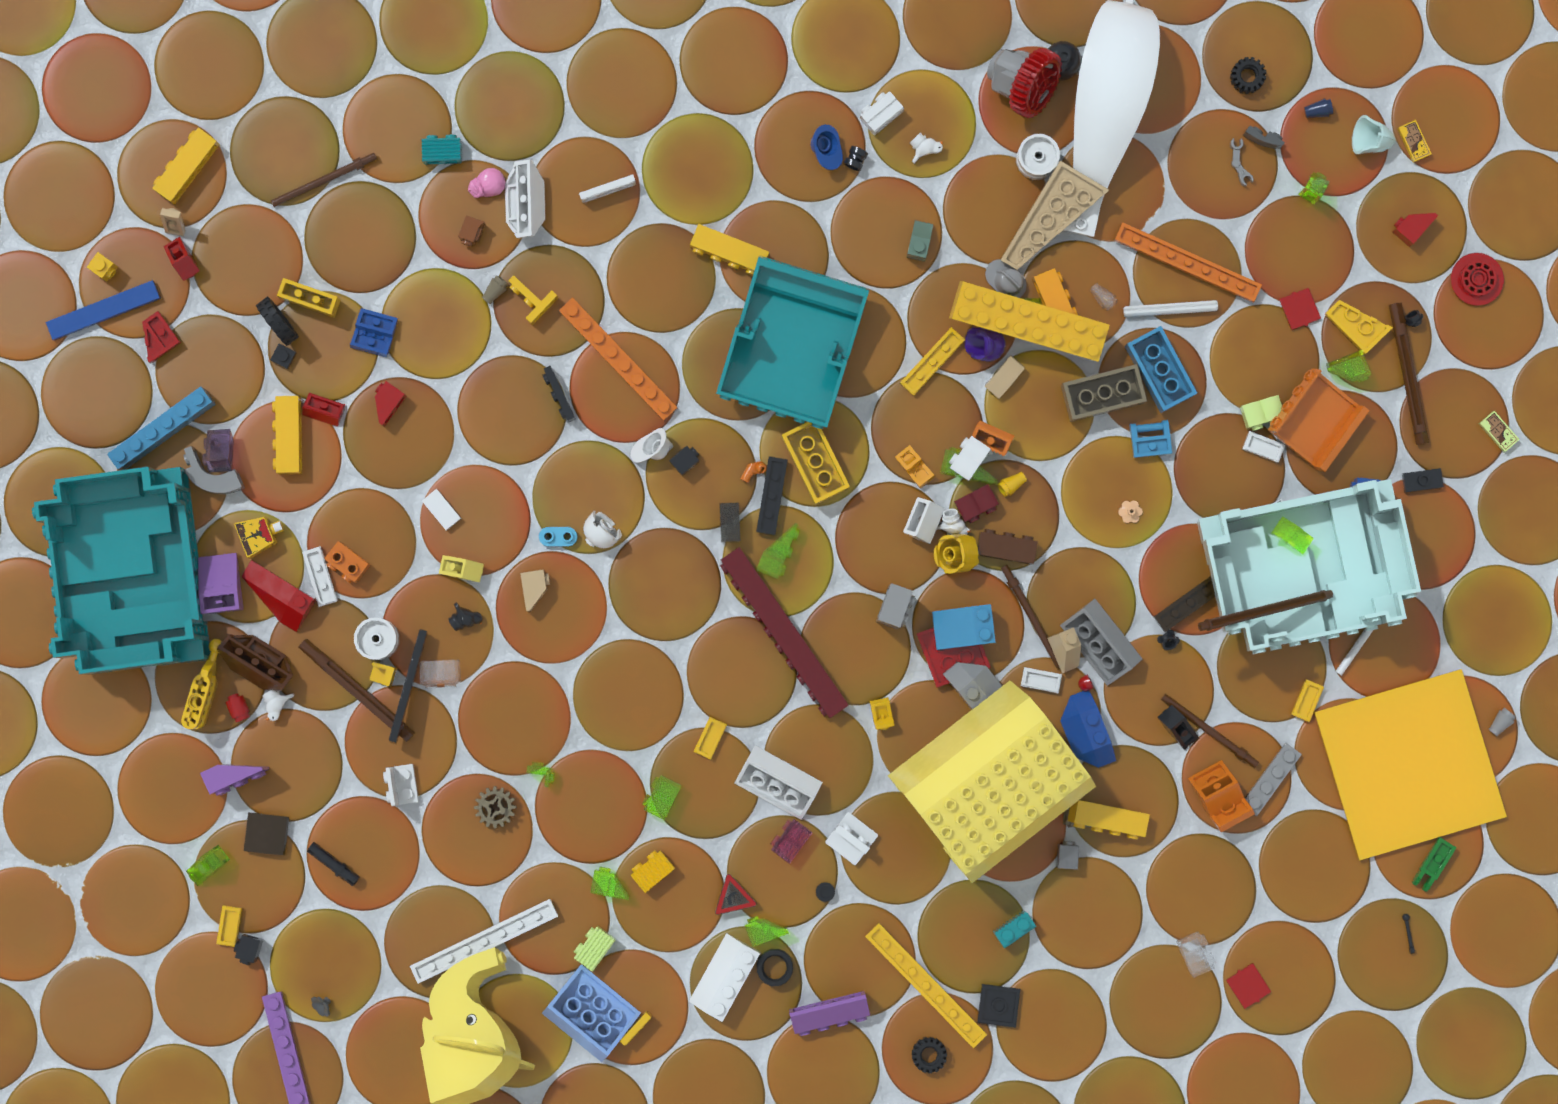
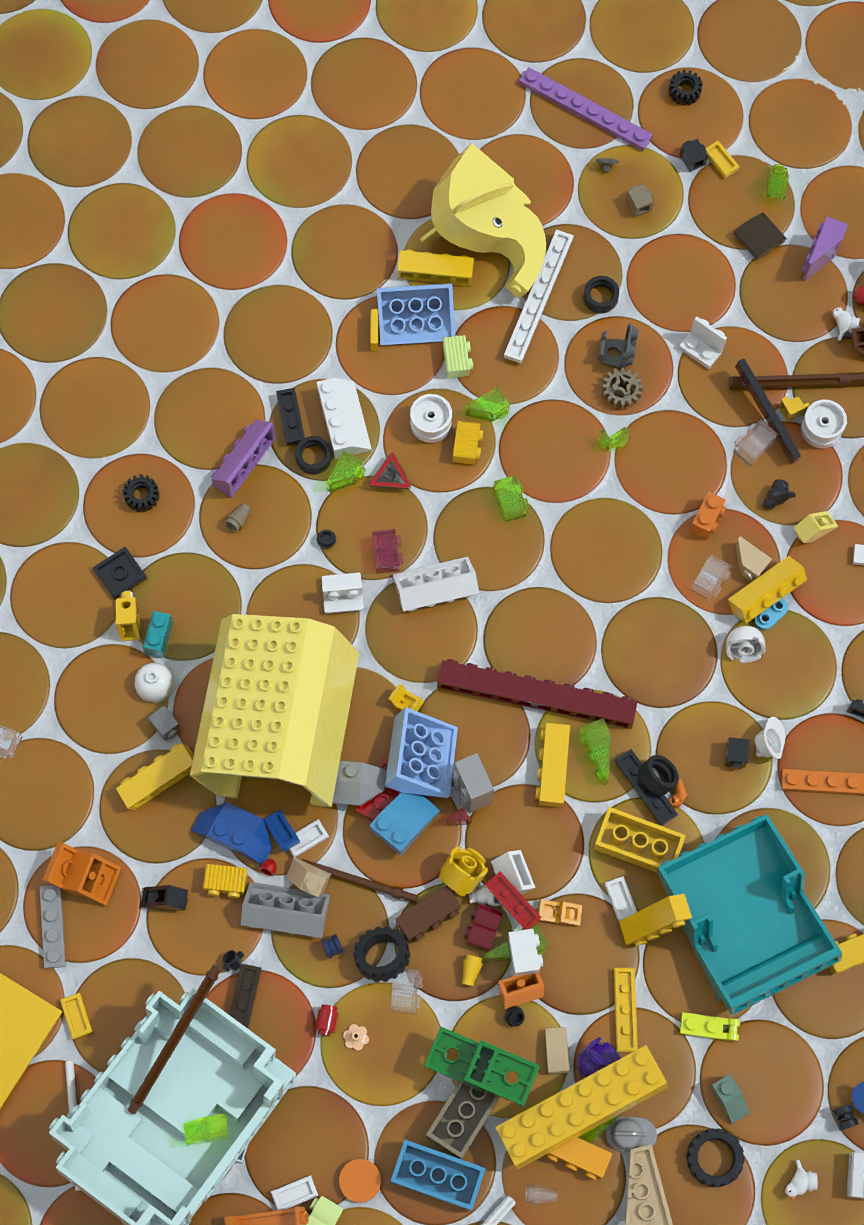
camera: 140 degrees right, 15 degrees down
black pin [307,842,360,887] -> none
yellow tile [694,717,727,760] -> none
clear smoke brick [720,503,741,543] -> none
yellow plate [865,923,987,1048] -> none
dark azure plate [1129,420,1172,458] -> none
reddish brown bar [1161,693,1259,768] -> none
none -> yellow torso [116,591,141,642]
none -> white cylinder [134,663,175,703]
none -> yellow brick [203,864,248,898]
none -> dark tan cone [224,503,251,532]
none -> blue tile [263,809,300,852]
none -> black plate [276,388,305,445]
none -> red brick [315,1004,339,1037]
none -> dark blue wheel [321,934,344,959]
none -> orange tile [339,1159,381,1203]
none -> black tyre [353,926,411,982]
none -> light blue slope [385,707,458,798]
none -> clear brick [391,969,423,1014]
none -> yellow brick [397,250,474,286]
none -> white wheel [410,394,452,443]
none -> green bracket [424,1026,540,1107]
none -> clear red slope [446,808,472,826]
none -> red plate [485,871,542,930]
none -> black plate [504,1006,525,1027]
none -> yellow brick [535,723,570,808]
none -> black tyre [583,276,620,314]
none -> dark grey piece [598,323,639,369]
none -> white tile [604,876,637,922]
none -> yellow brick [619,894,692,947]
none -> dark tan brick [626,184,654,217]
none -> black tyre [639,755,679,795]
none -> black tyre [669,70,703,106]
none -> neon yellow plate [680,1012,740,1042]
none -> black tyre [686,1128,745,1187]
none -> orange brick [689,491,727,540]
none -> clear brick [690,554,732,601]
none -> yellow brick [728,556,807,624]

